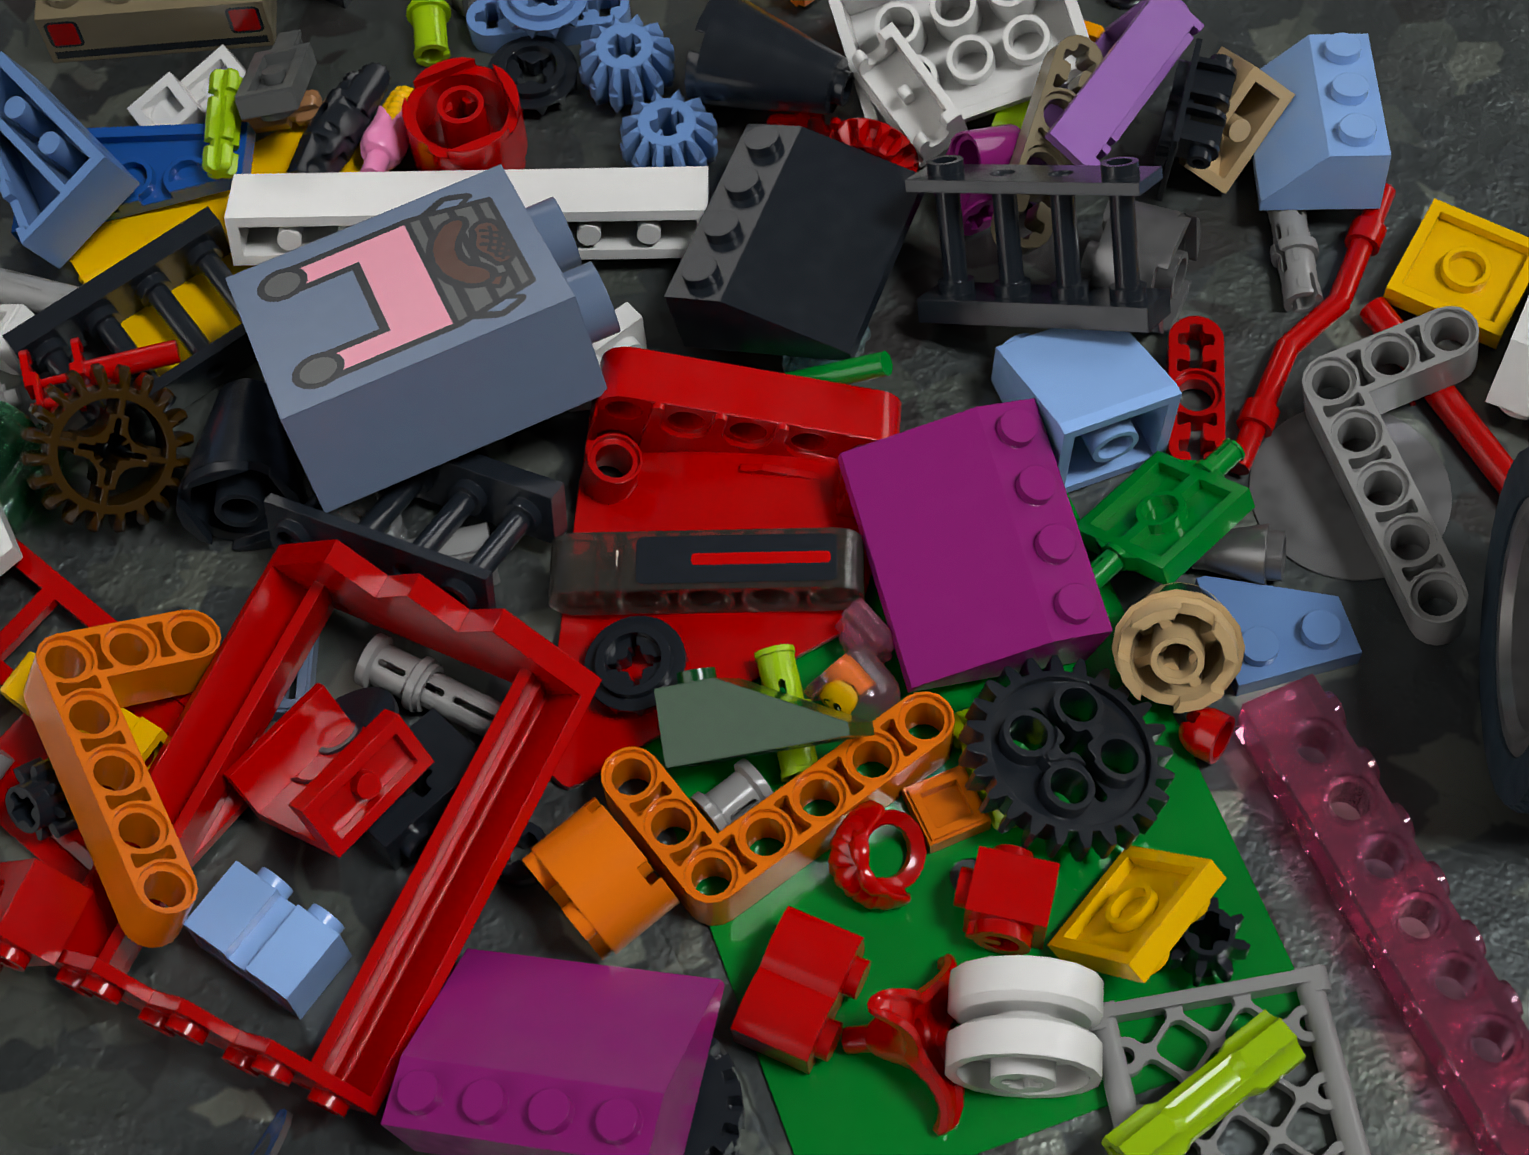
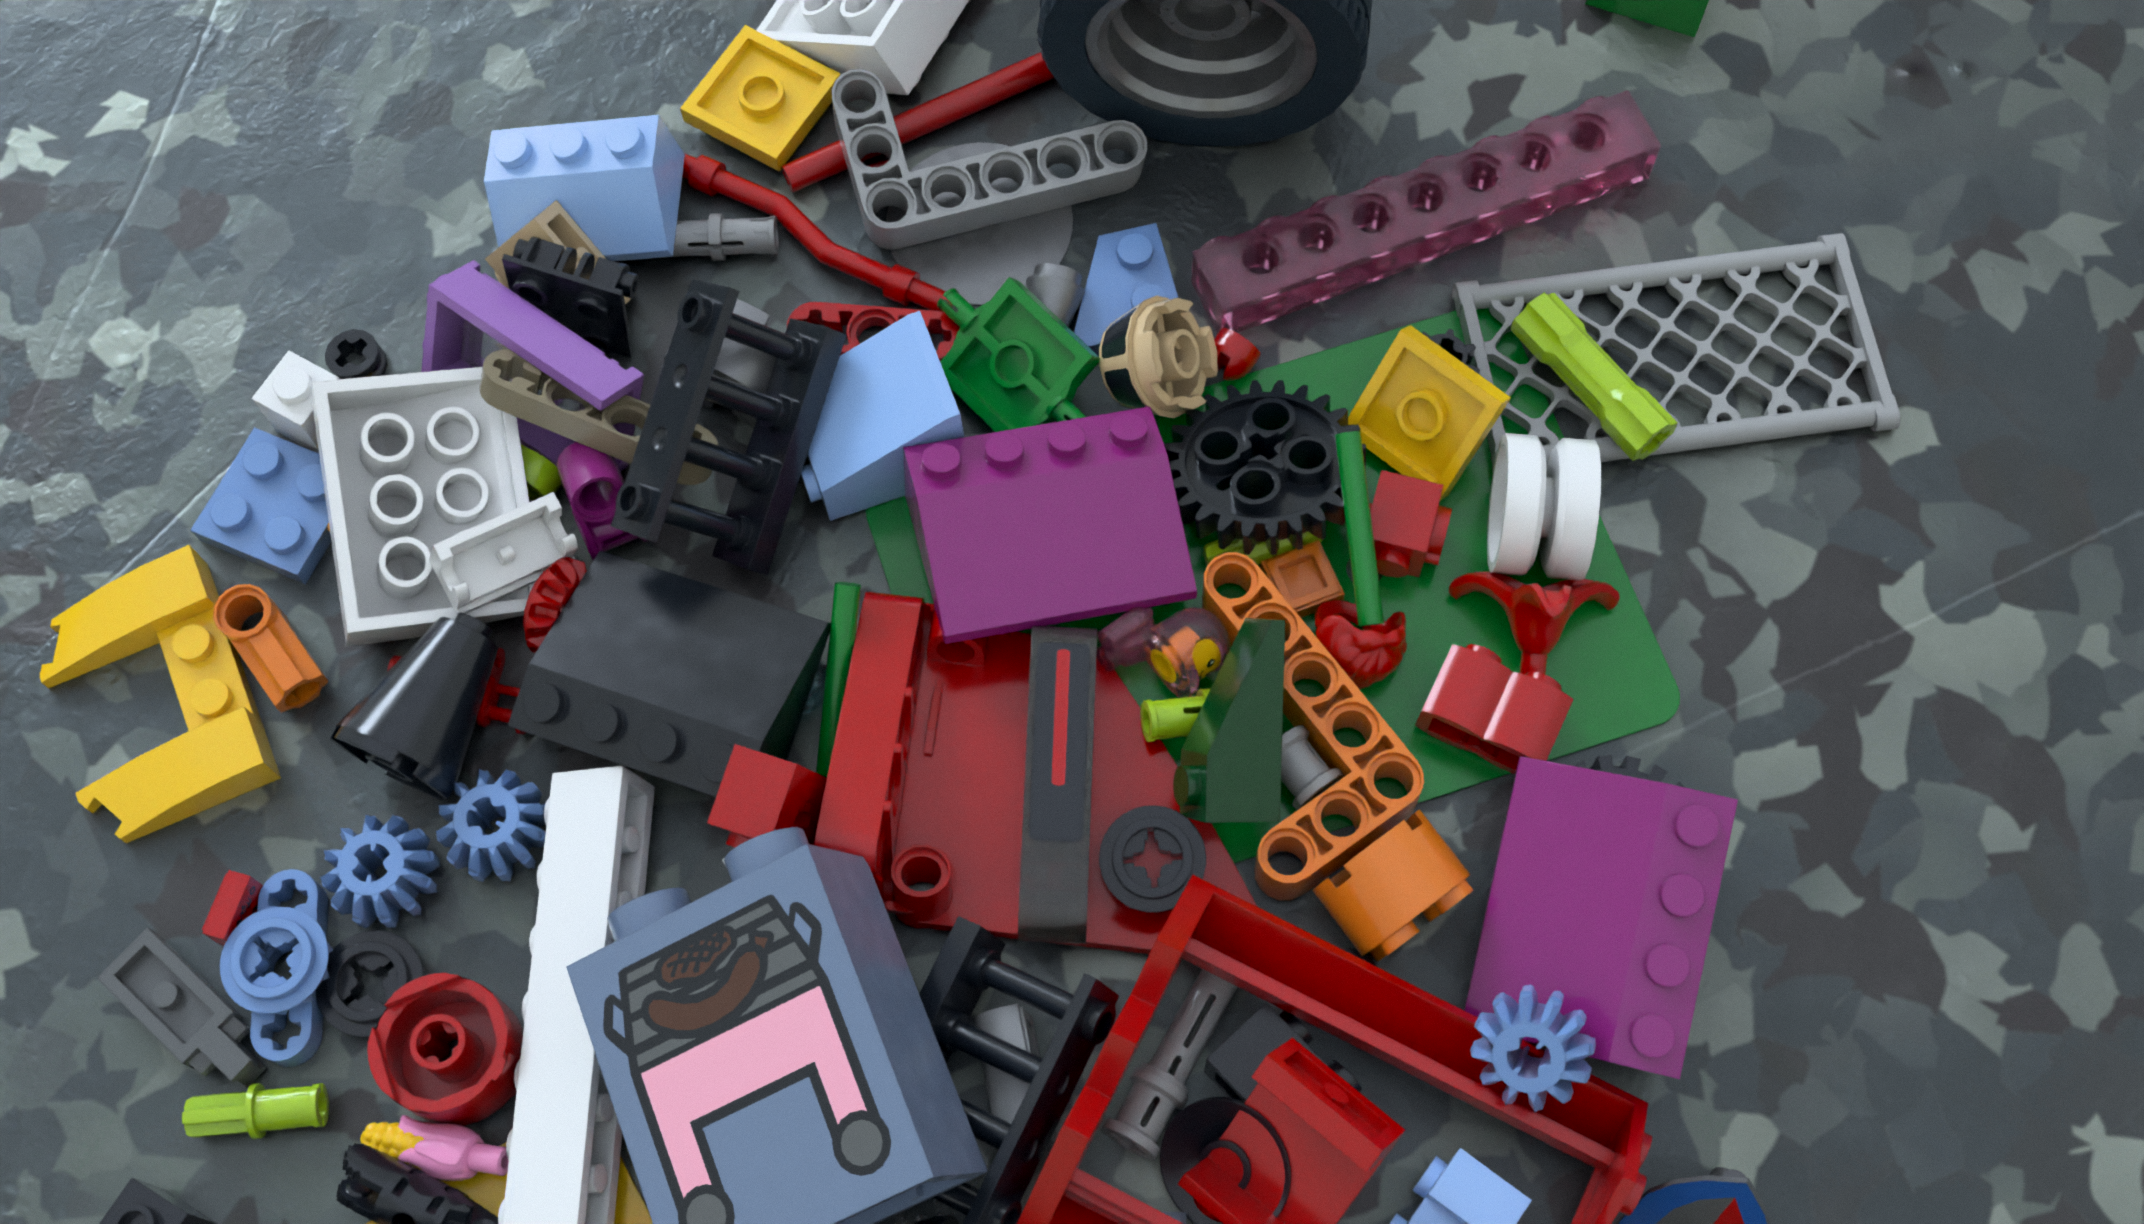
camera: 90 degrees left, 5 degrees up
none -> red brick [707,744,827,847]
none -> green bar [1335,431,1384,627]
none -> medium blue gear [1470,984,1596,1112]

